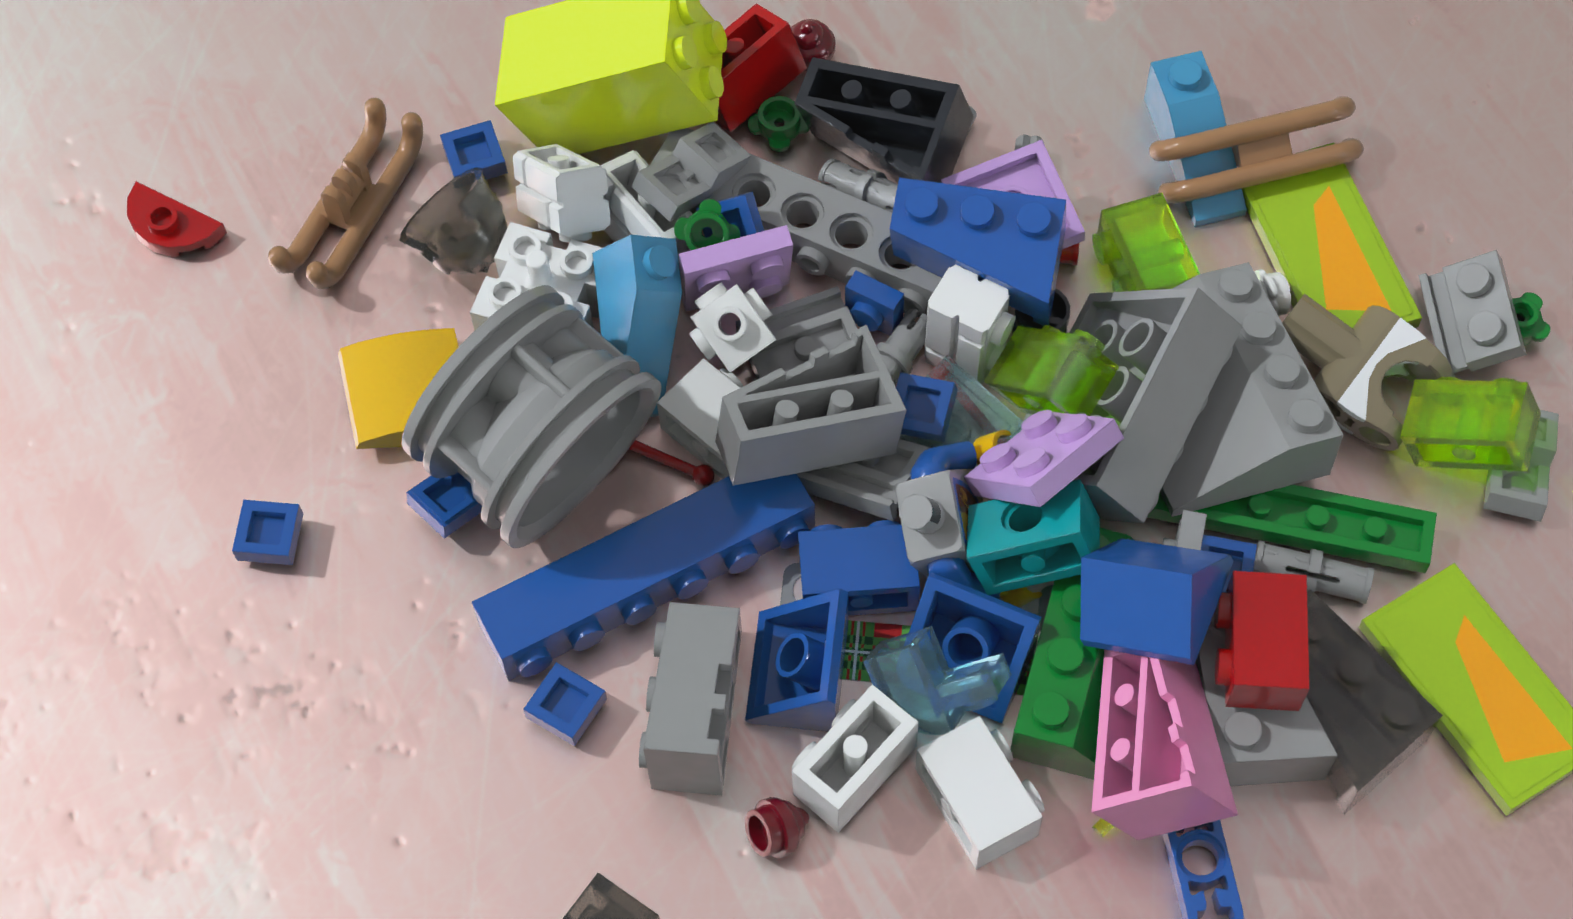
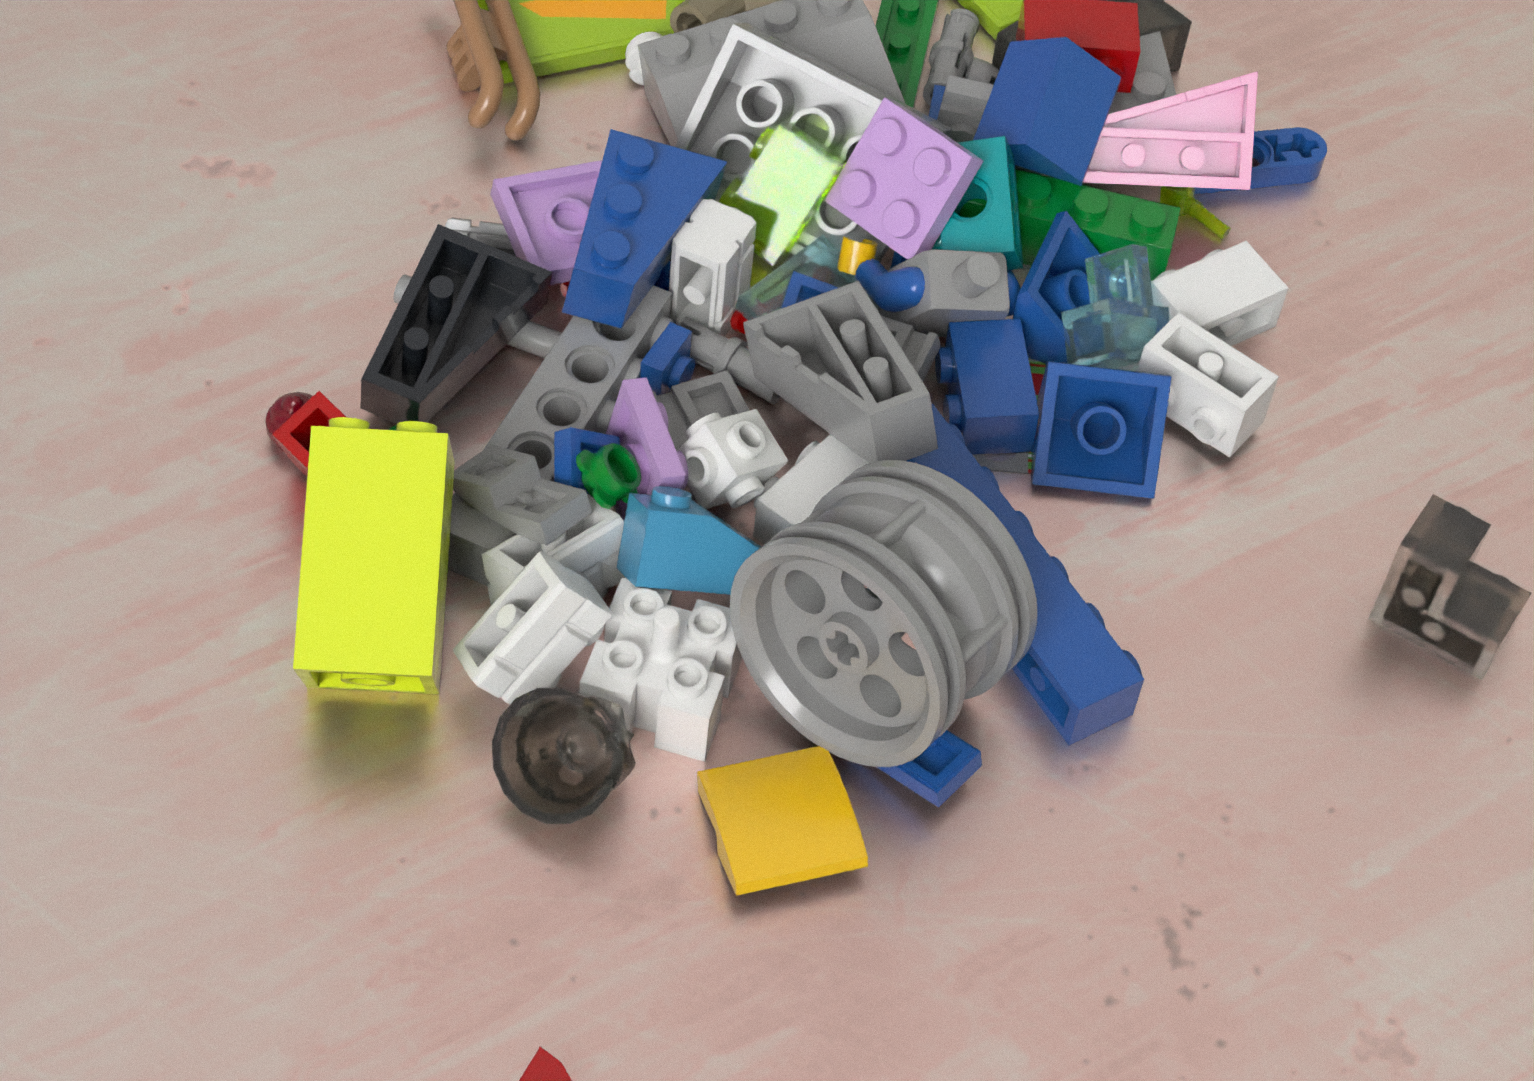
camera: 100 degrees left, 10 degrees down
blue plate [232,499,304,565] -> none
medium nougat piece [268,98,423,289] -> none
blue plate [440,120,508,188] -> none
blue plate [523,662,607,747] -> none
light grey wedge [639,602,742,795] -> none
dark red plate [745,797,810,858] -> none
light grey pin [818,158,898,212] -> none
clear neon green brick [1092,192,1200,292] -> none
dark azure slope [1144,51,1247,227] -> none

